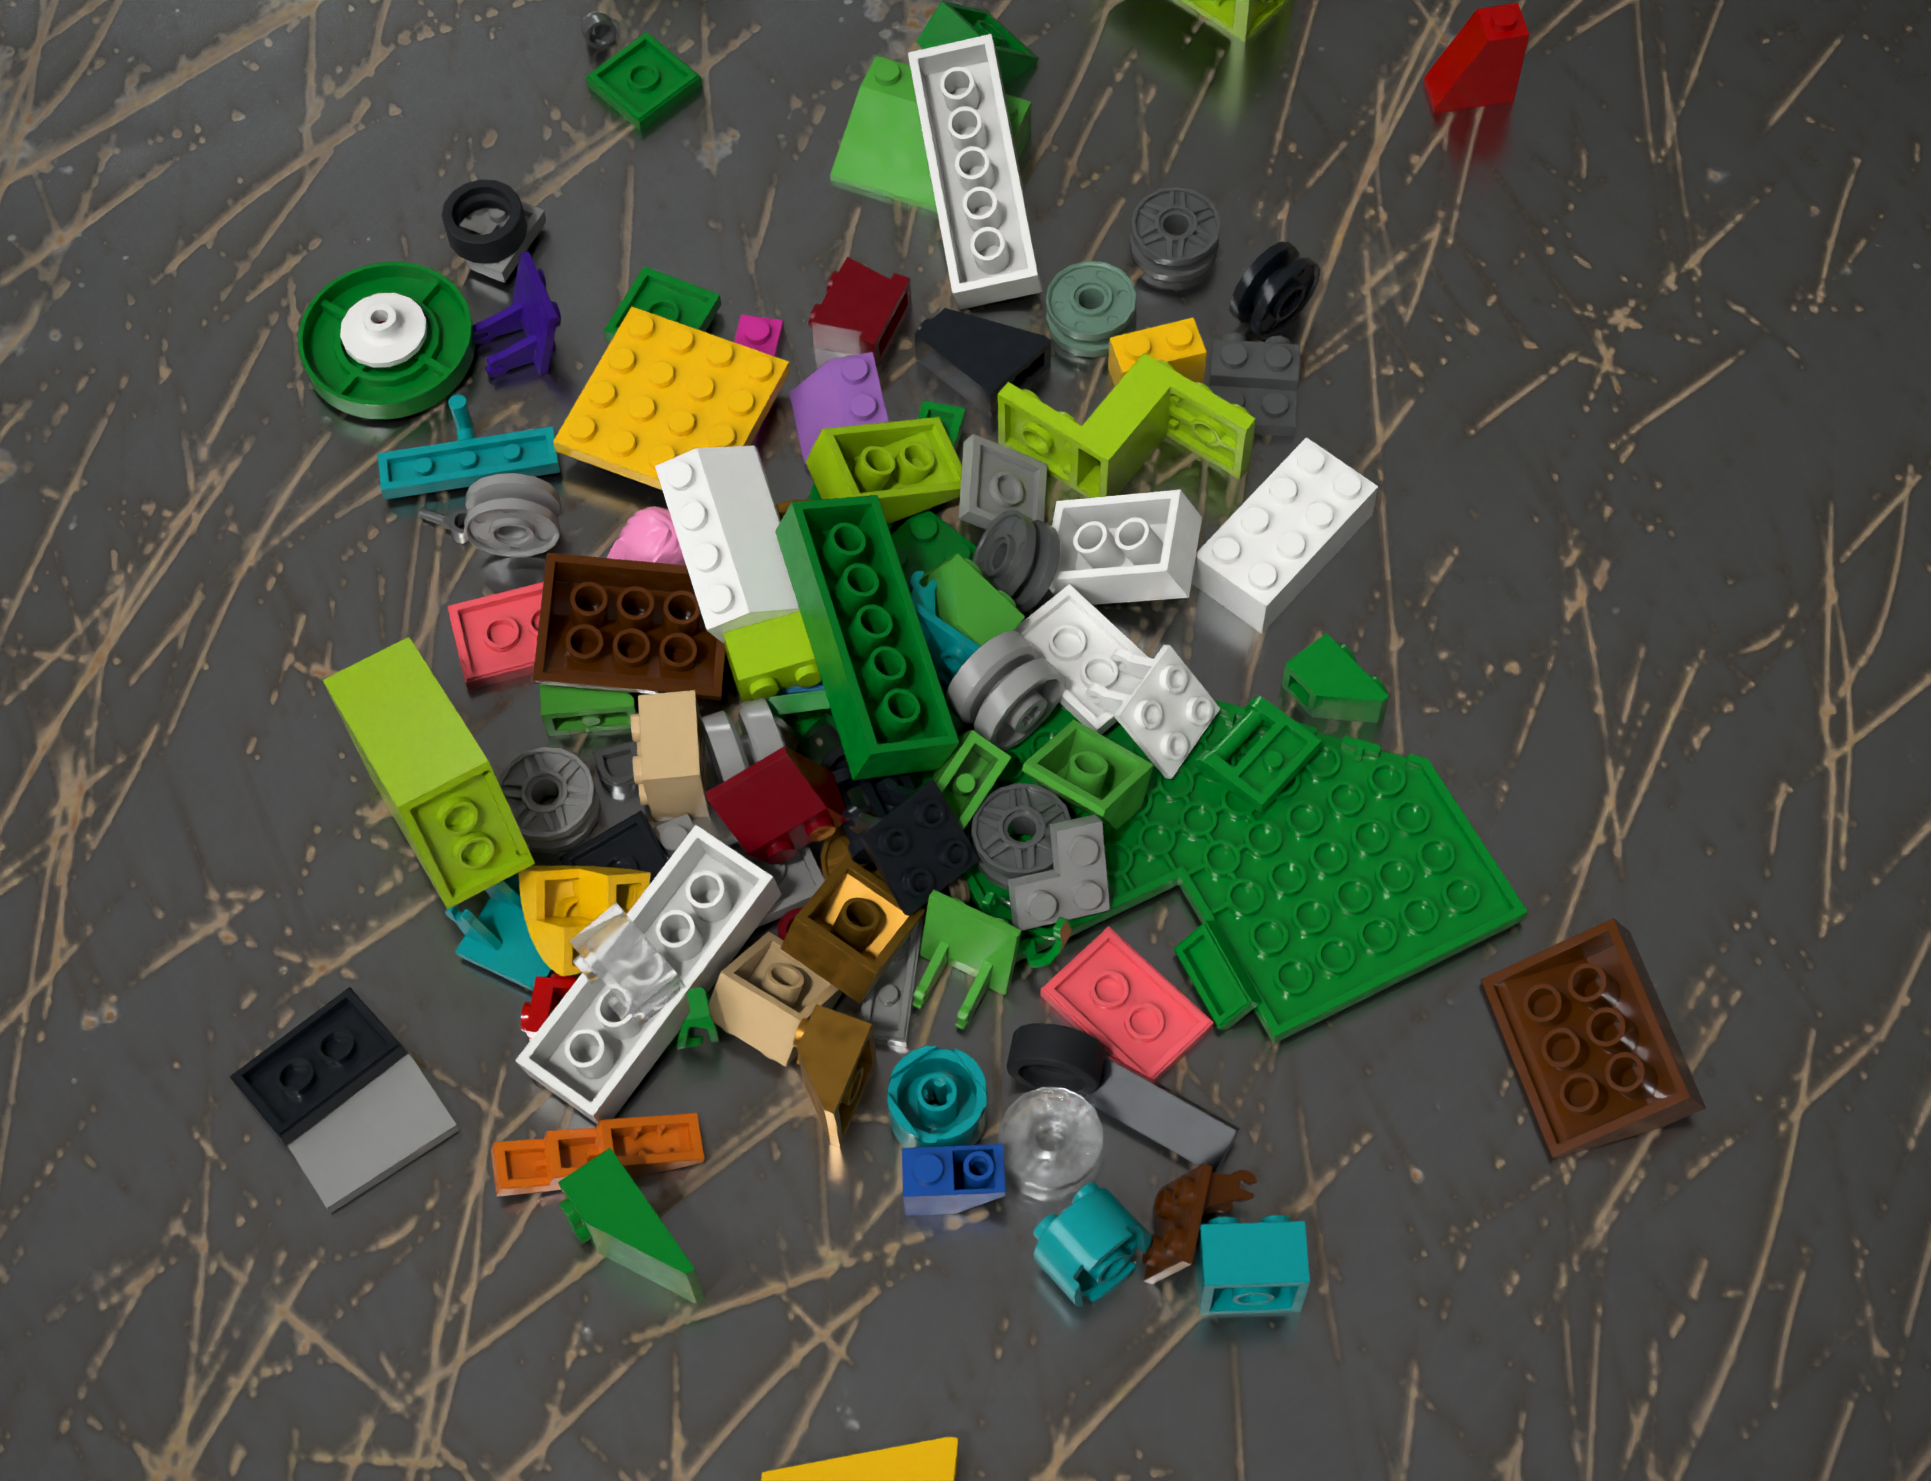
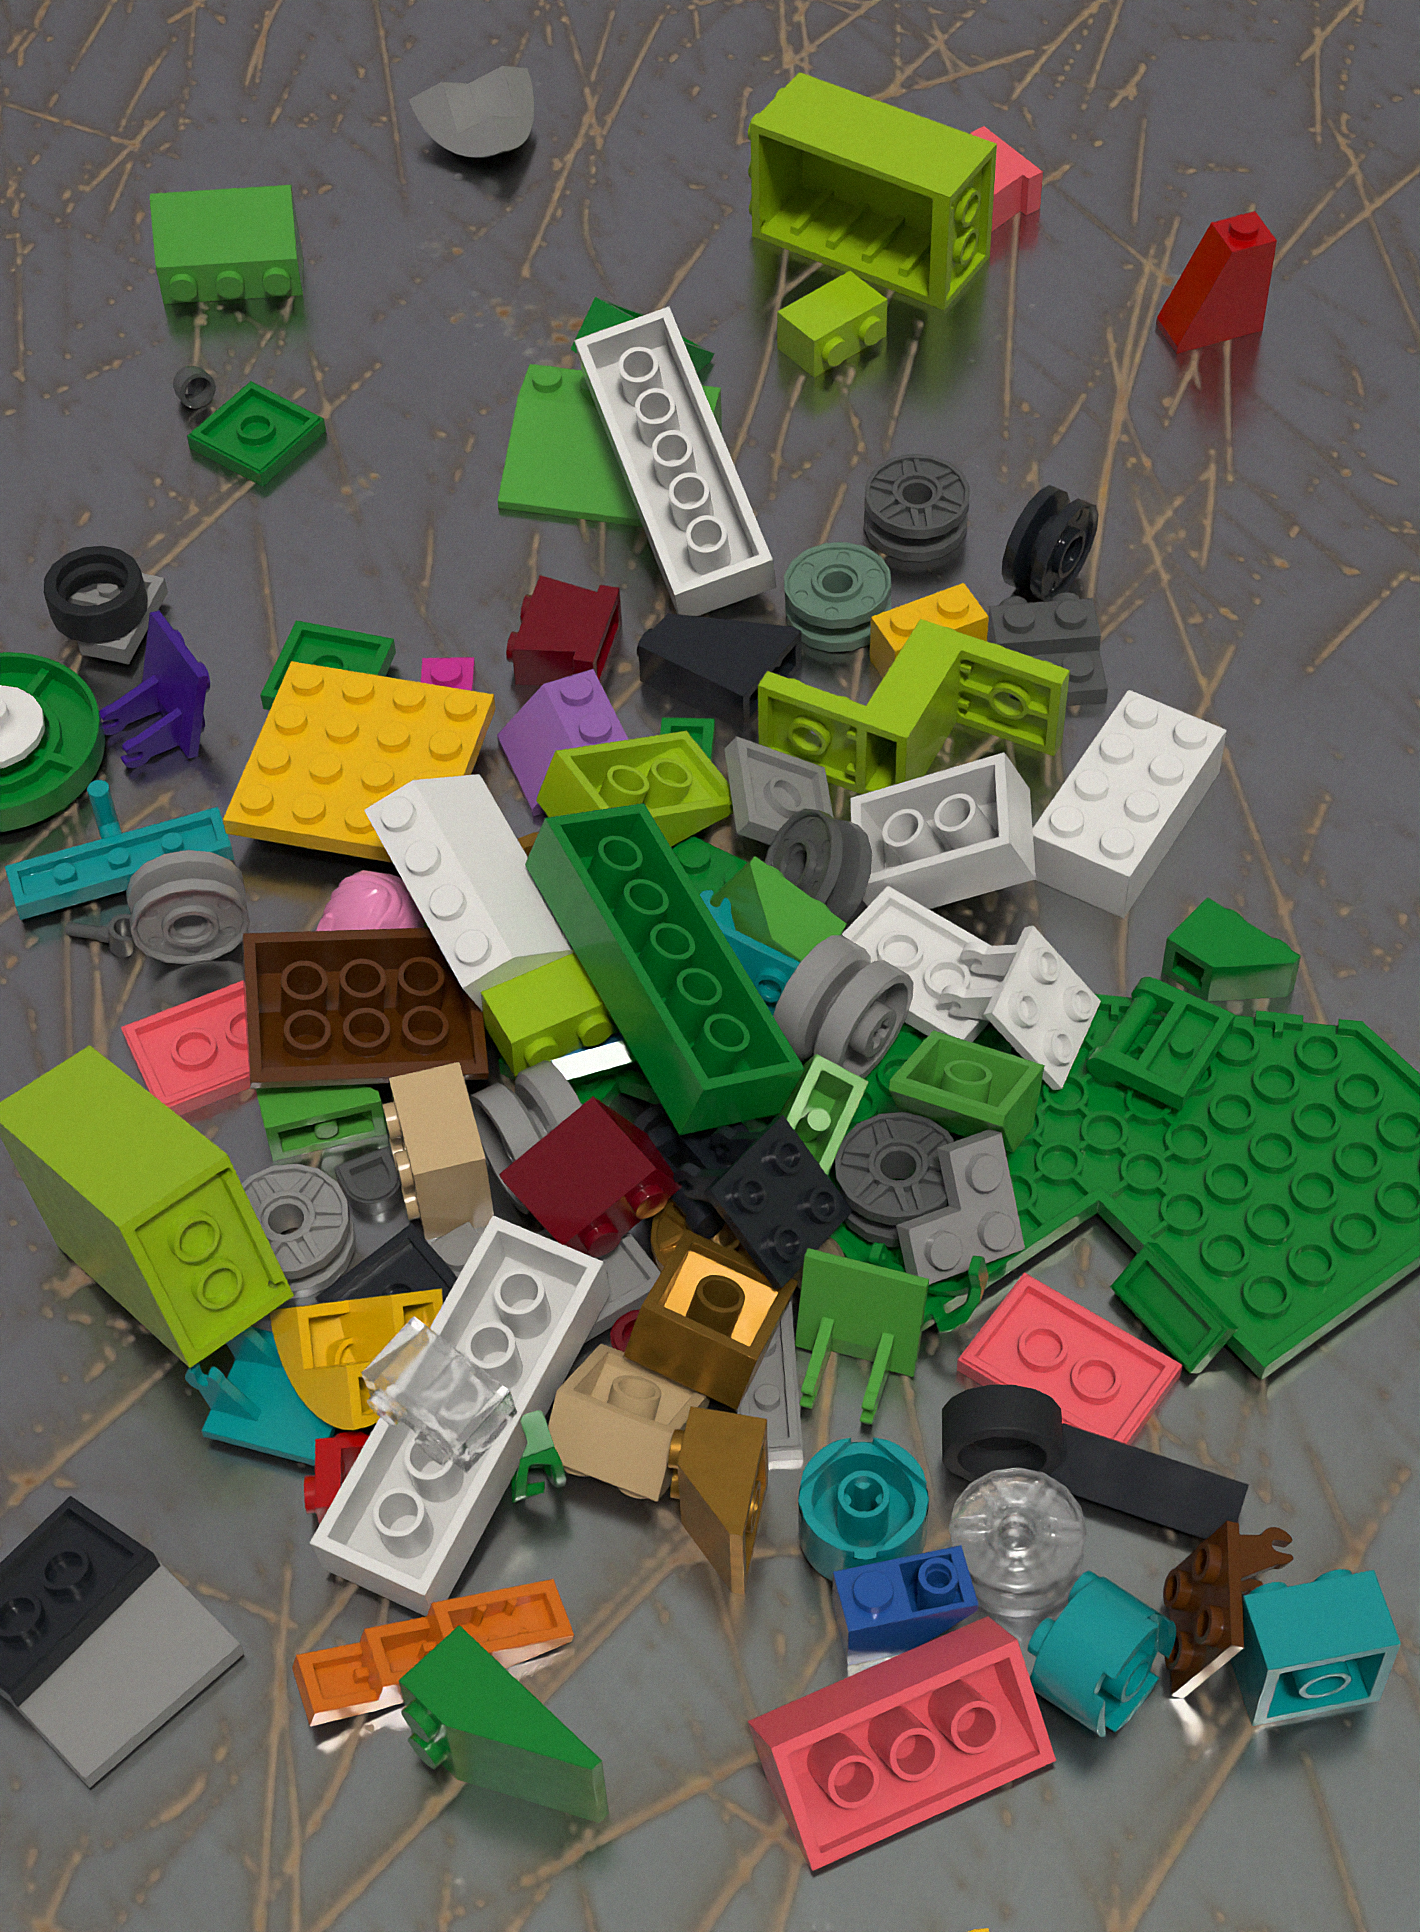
camera: 10 degrees left, 10 degrees down
none -> coral slope [747,1616,1056,1871]
none -> lime brick [777,271,888,378]

